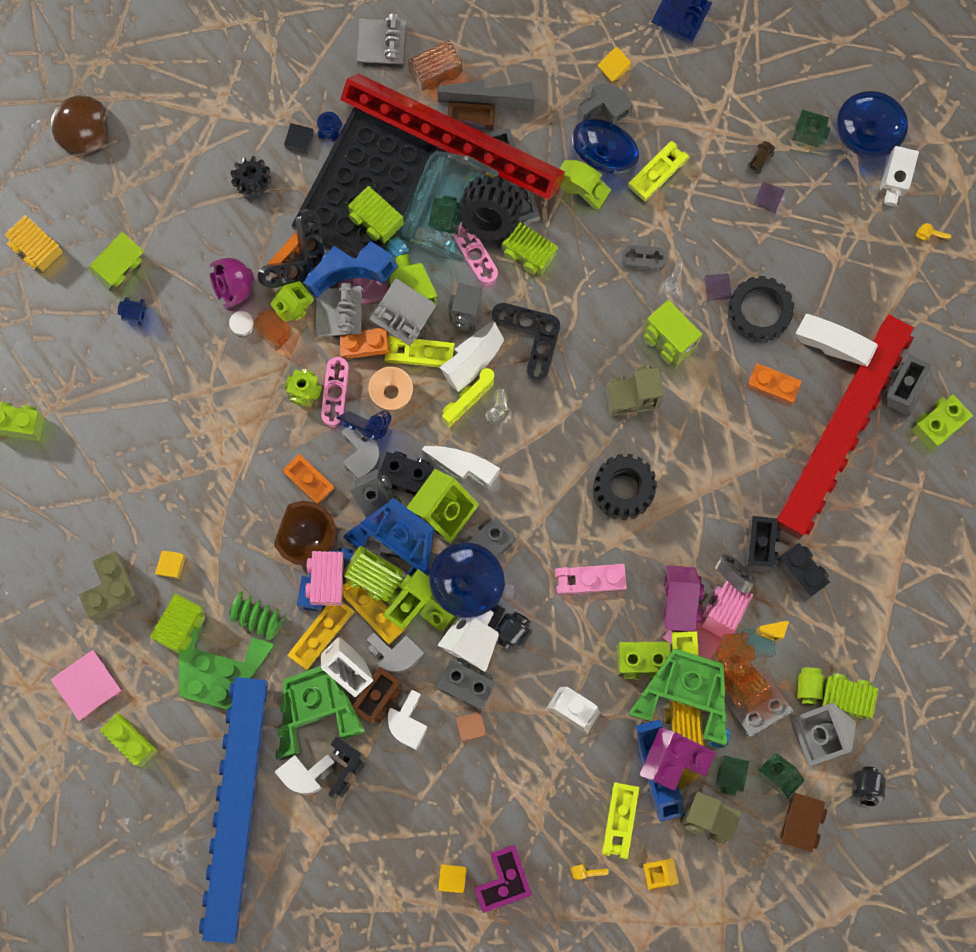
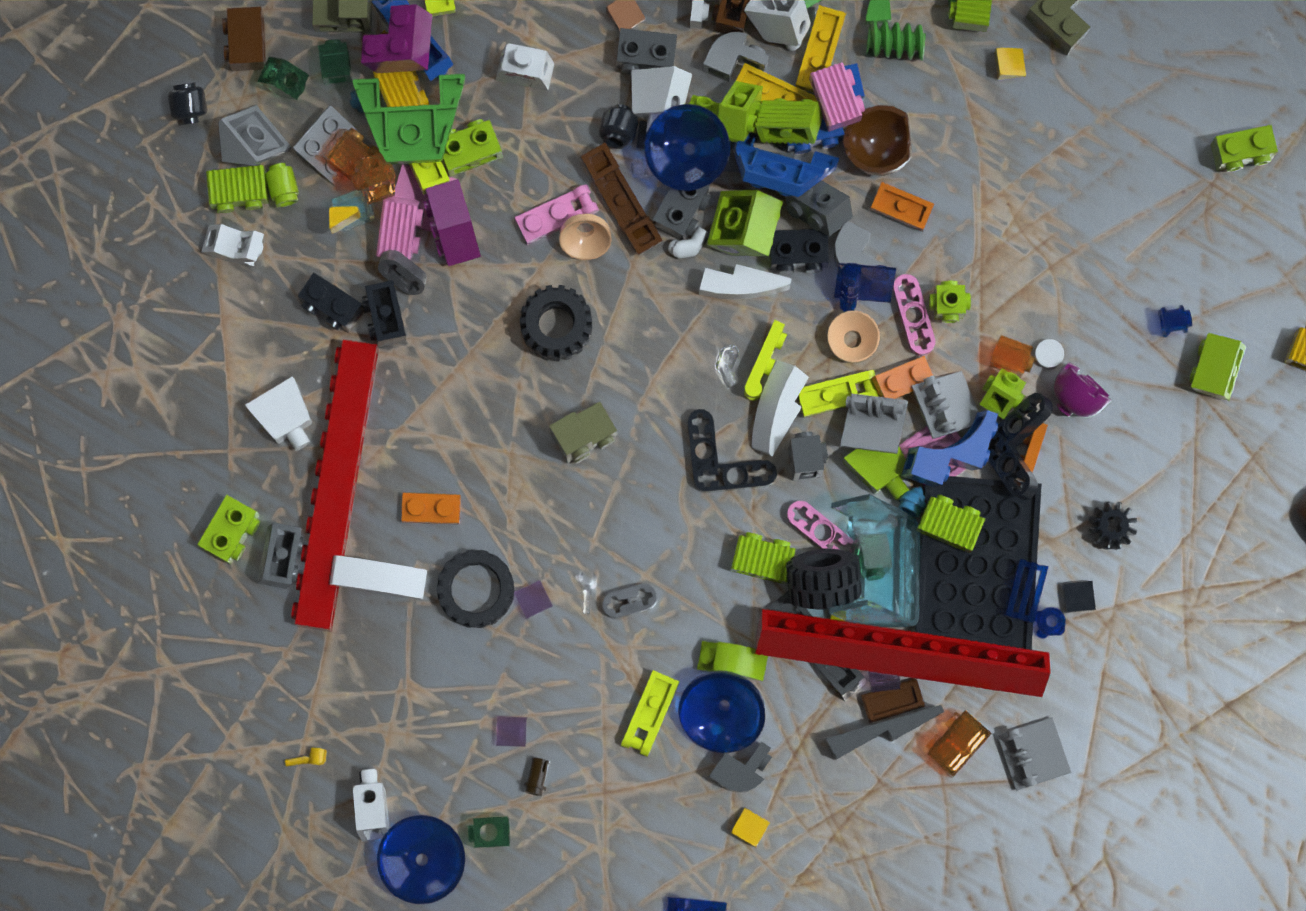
camera: 160 degrees right, 5 degrees up
lime brick [643,299,702,367] -> none
none -> white brick [201,224,264,266]
none -> white torso [246,376,312,451]
none -> light nougat piece [559,214,612,260]
none -> reddish brown slope [580,142,663,255]
none -> white arm [668,227,709,259]
none -> clear blue tile [1005,559,1049,623]

